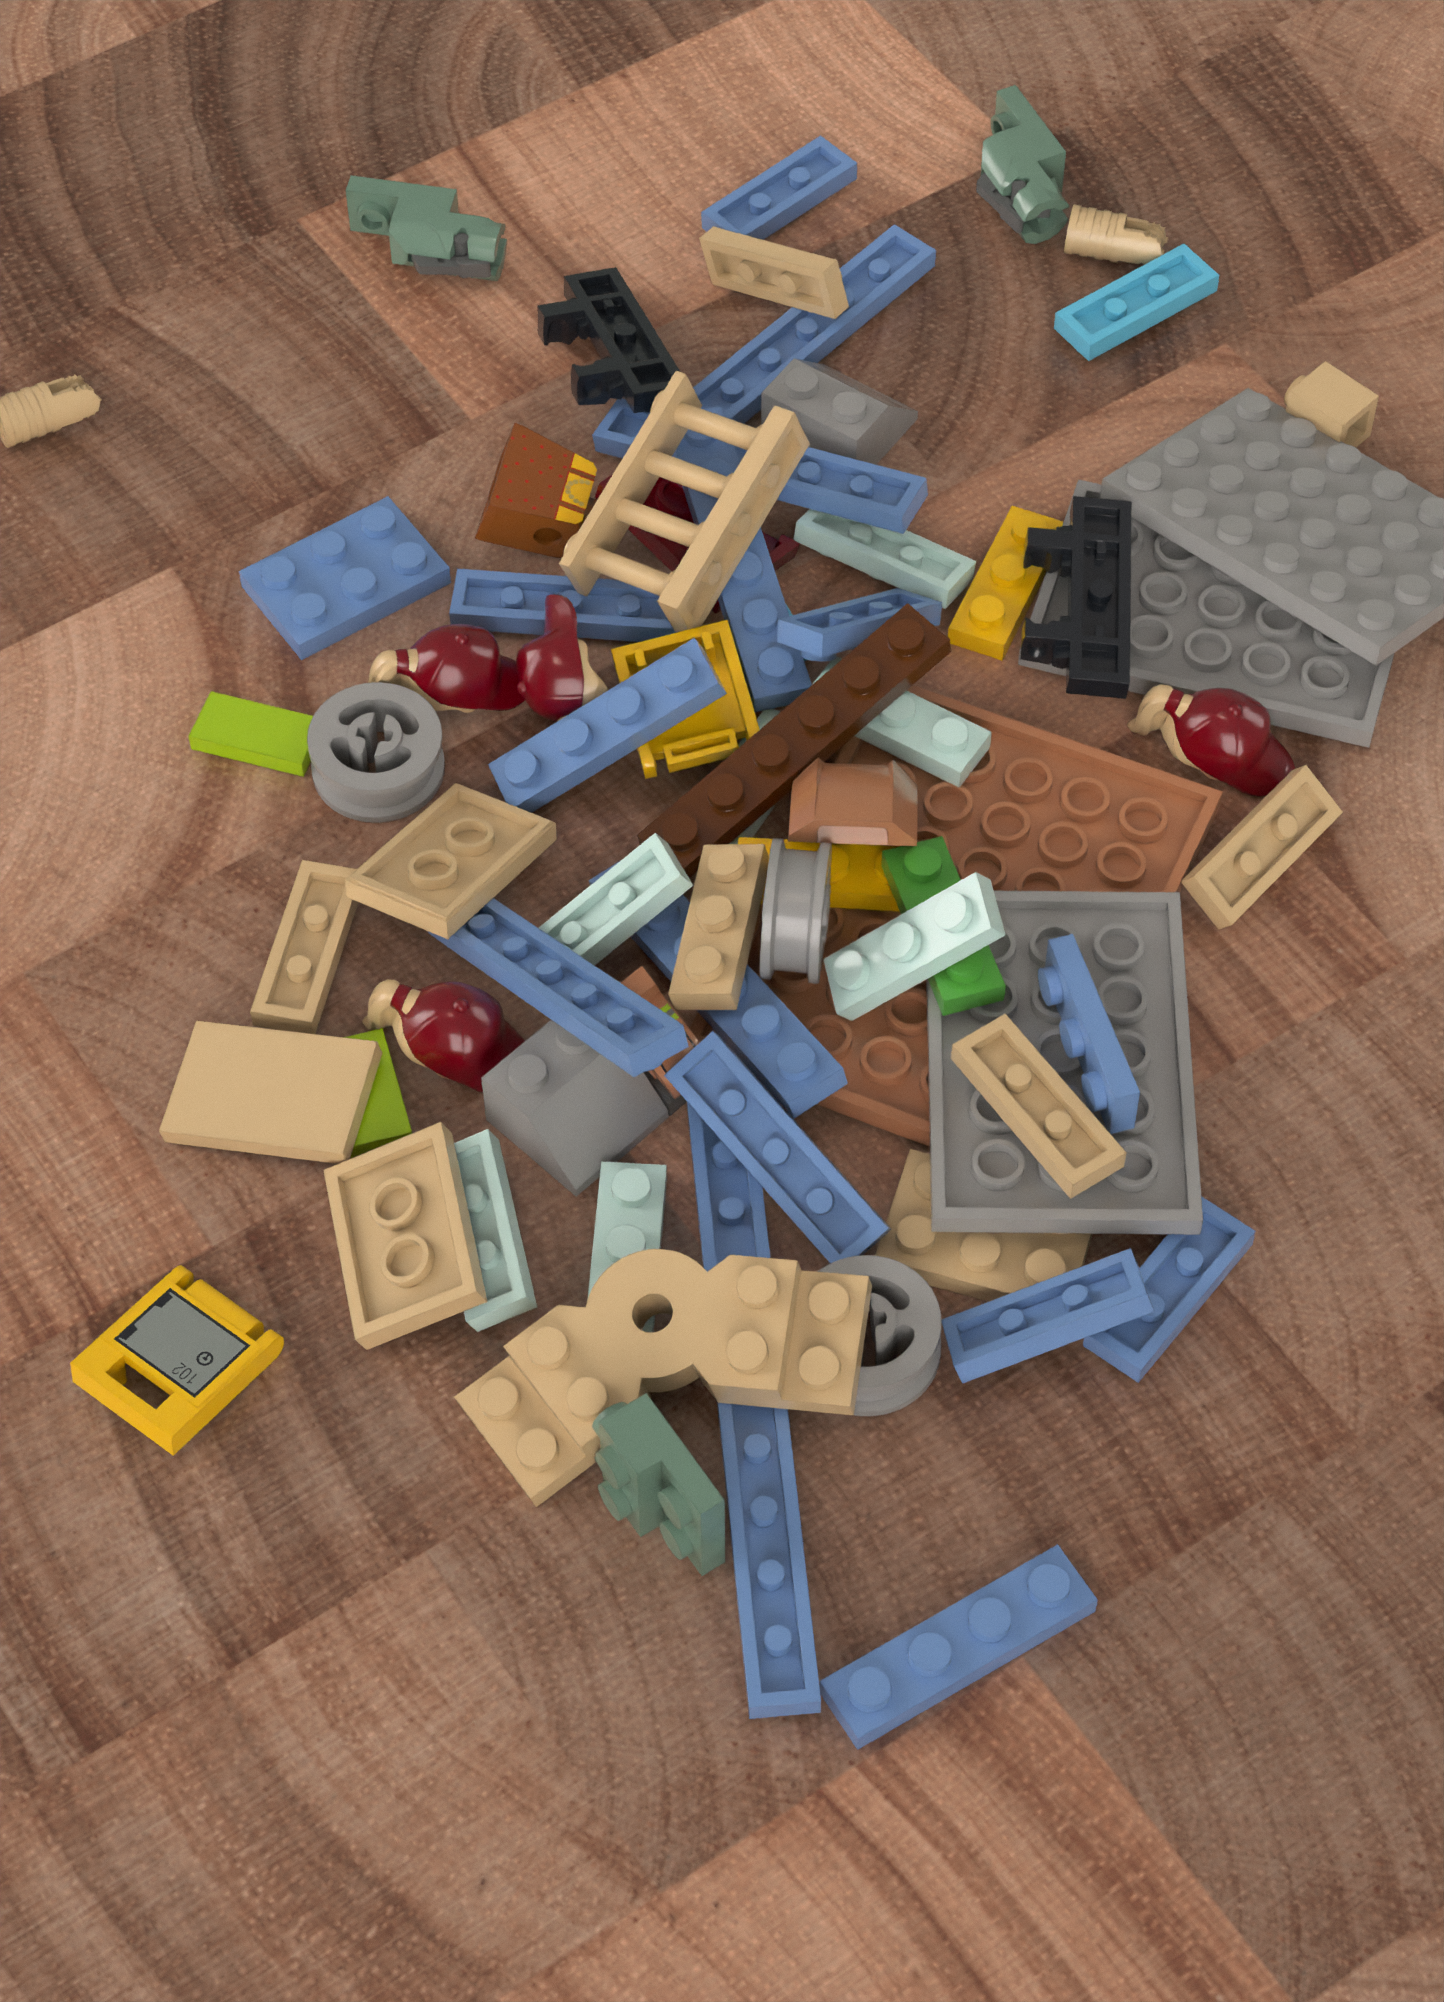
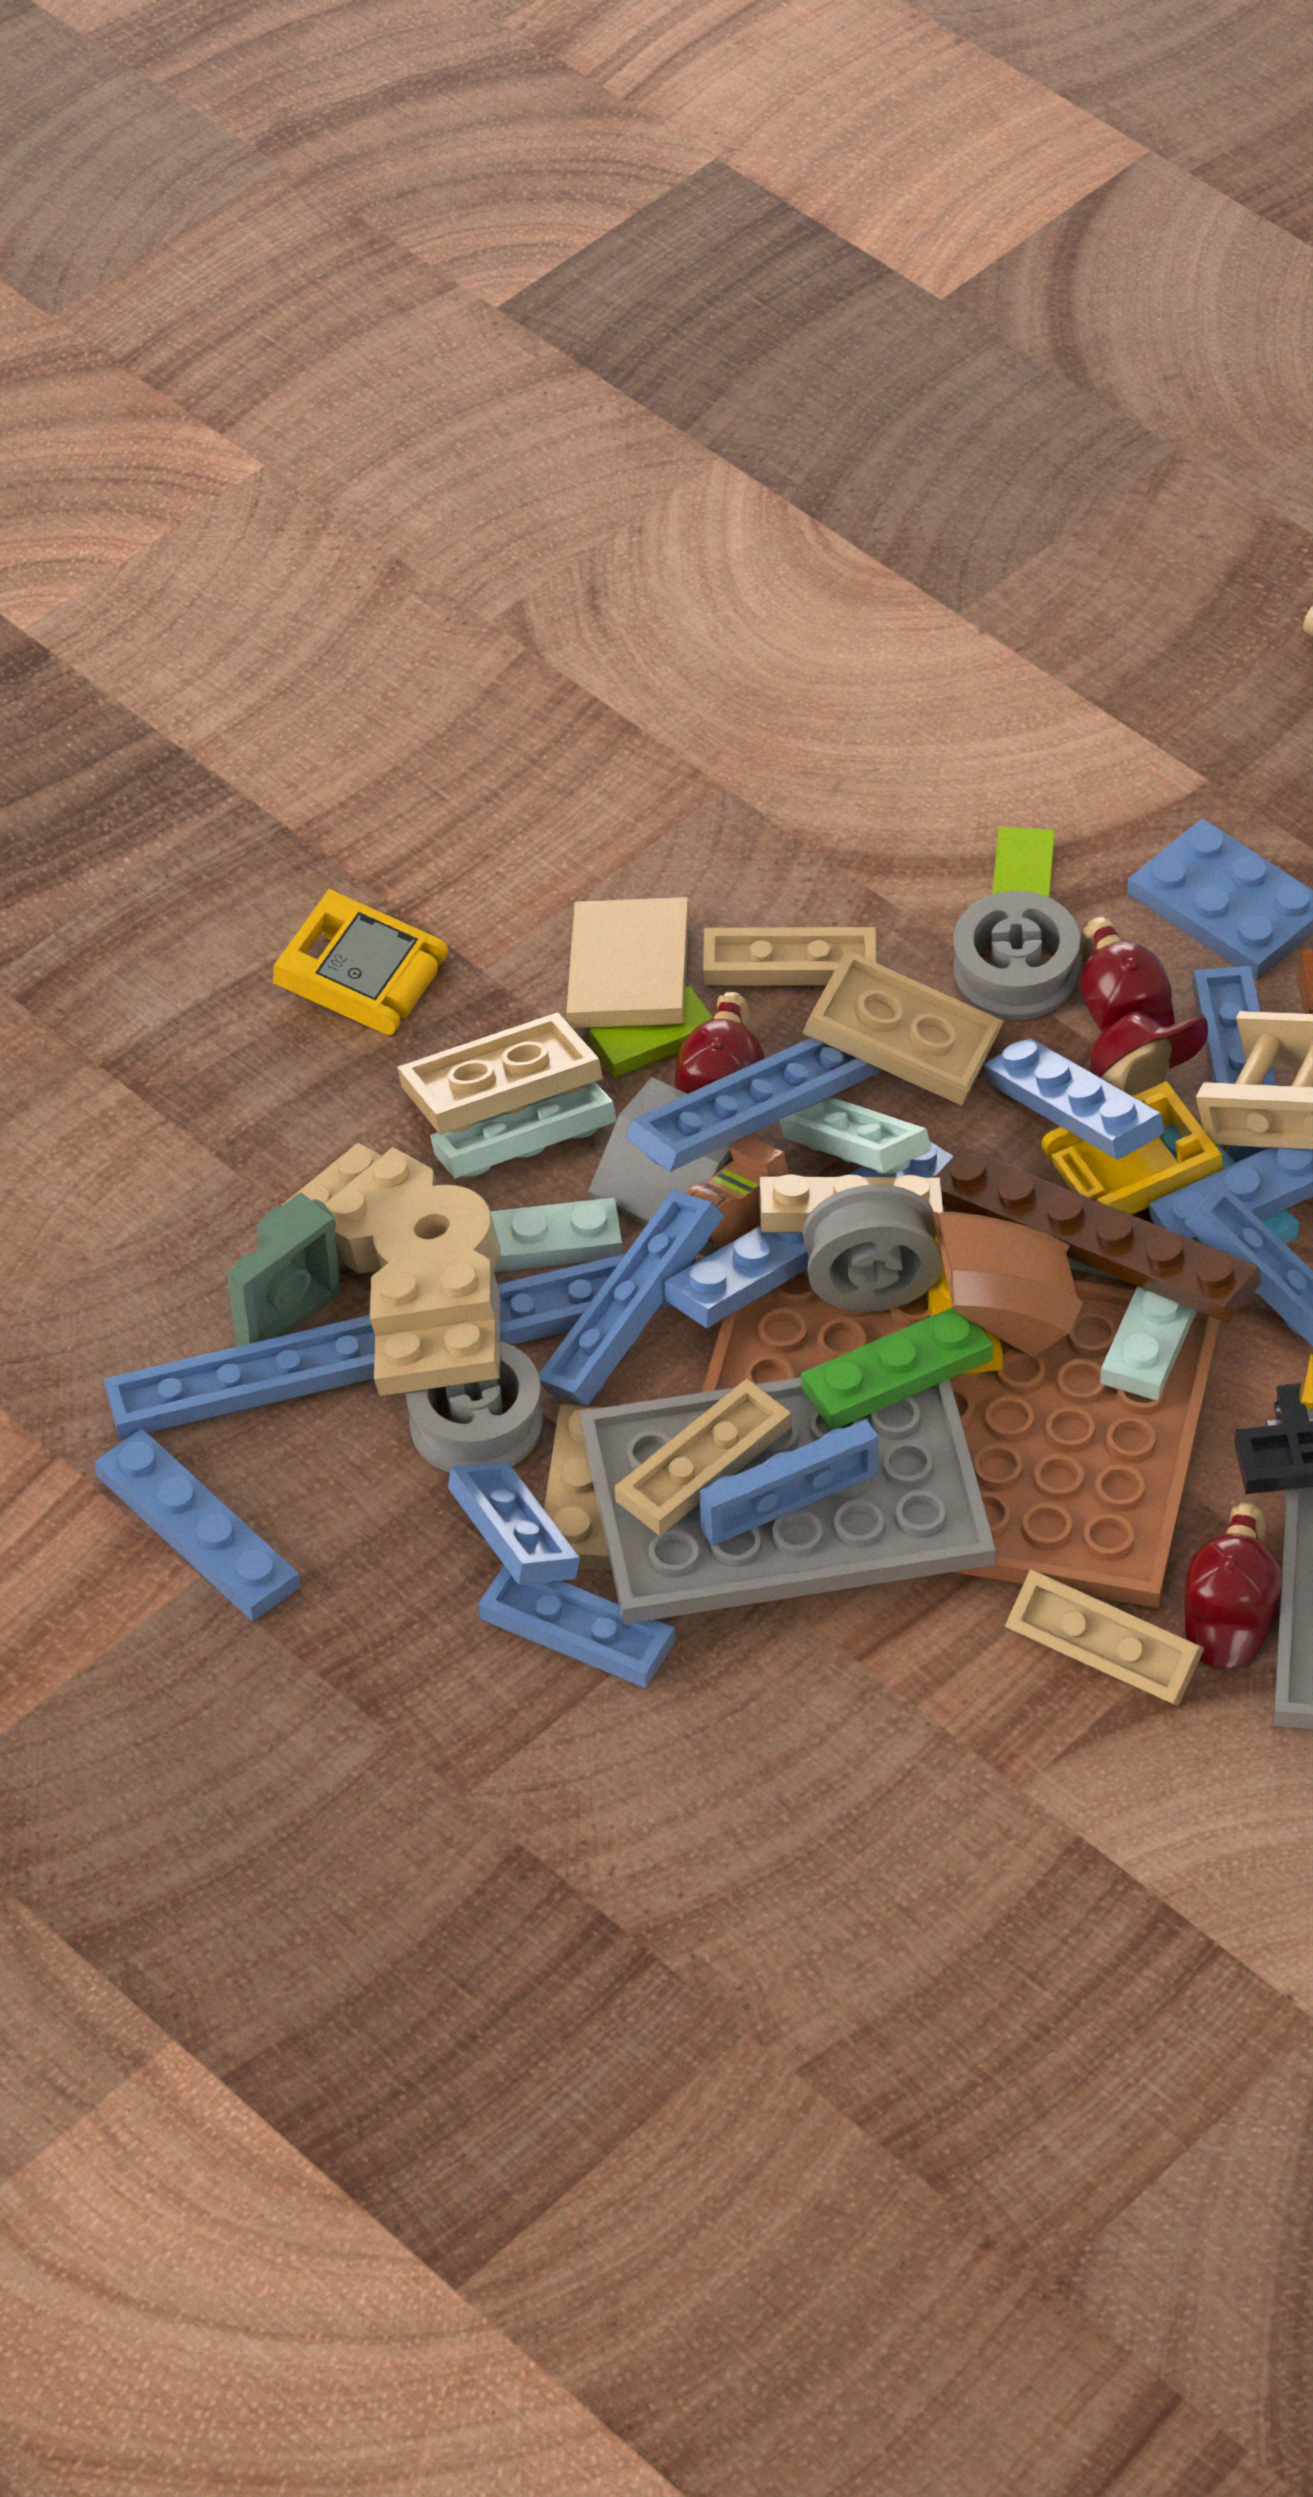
camera: 80 degrees right, 5 degrees down
light aqua plate [823,872,1006,1021] -> none

